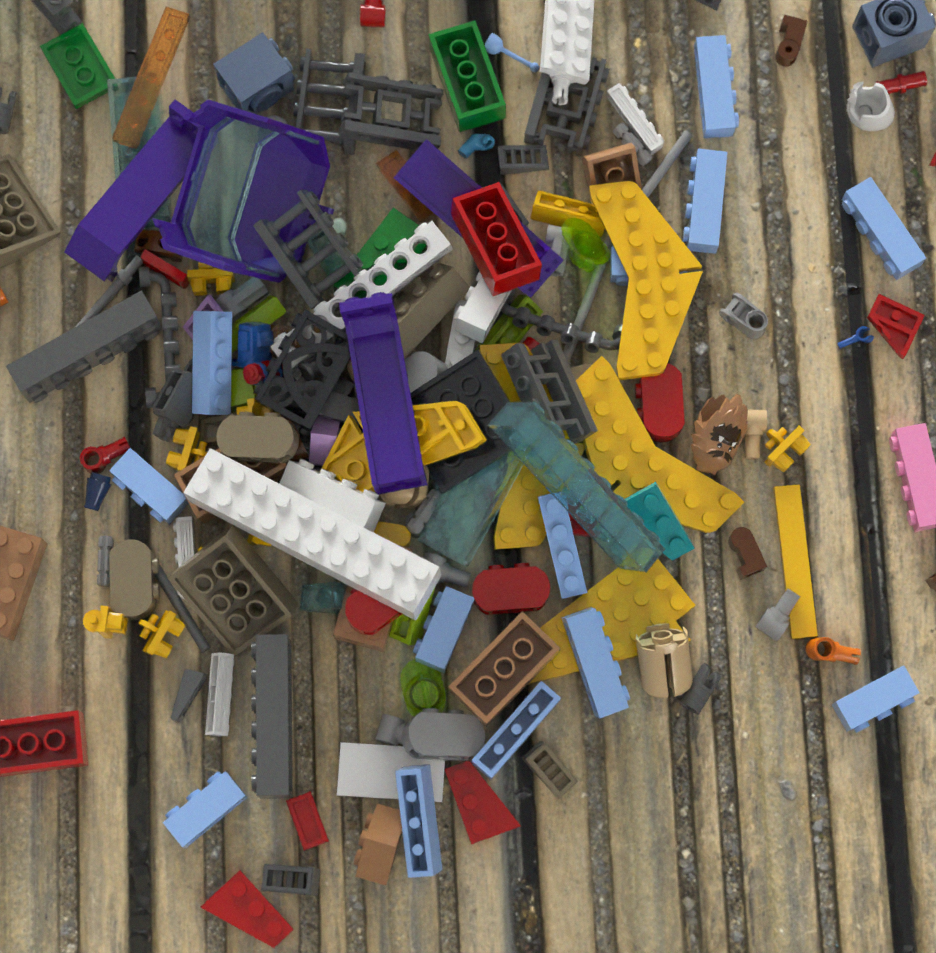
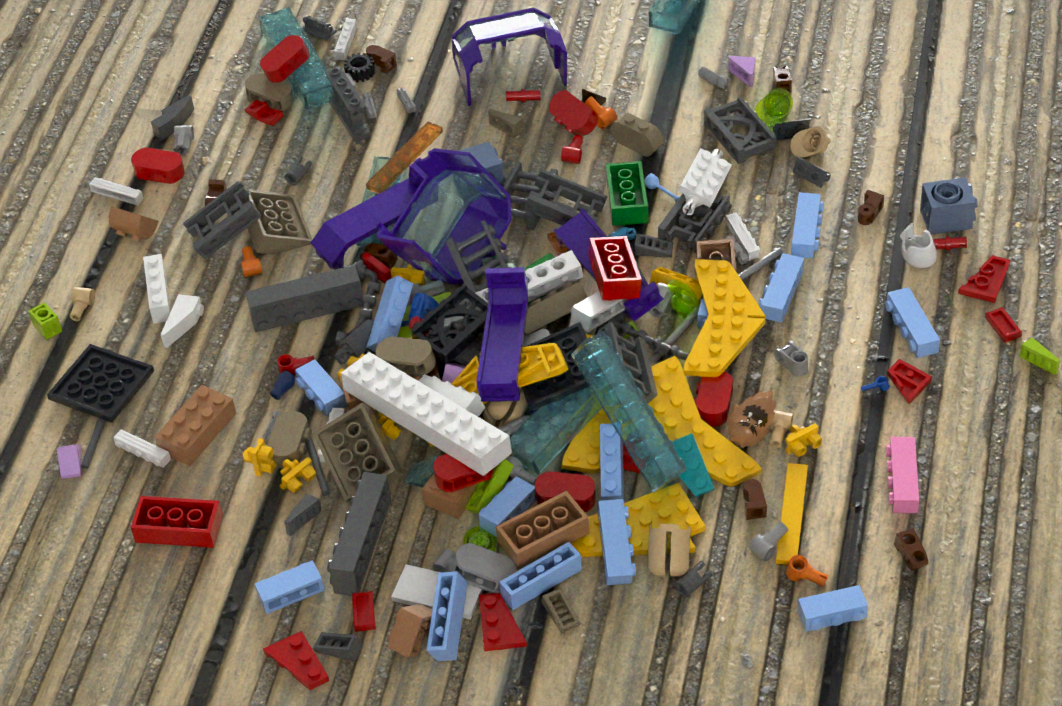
camera: 20 degrees right, 30 degrees down
green plate [40,23,119,109] -> none
white piece [205,652,234,737] -> none

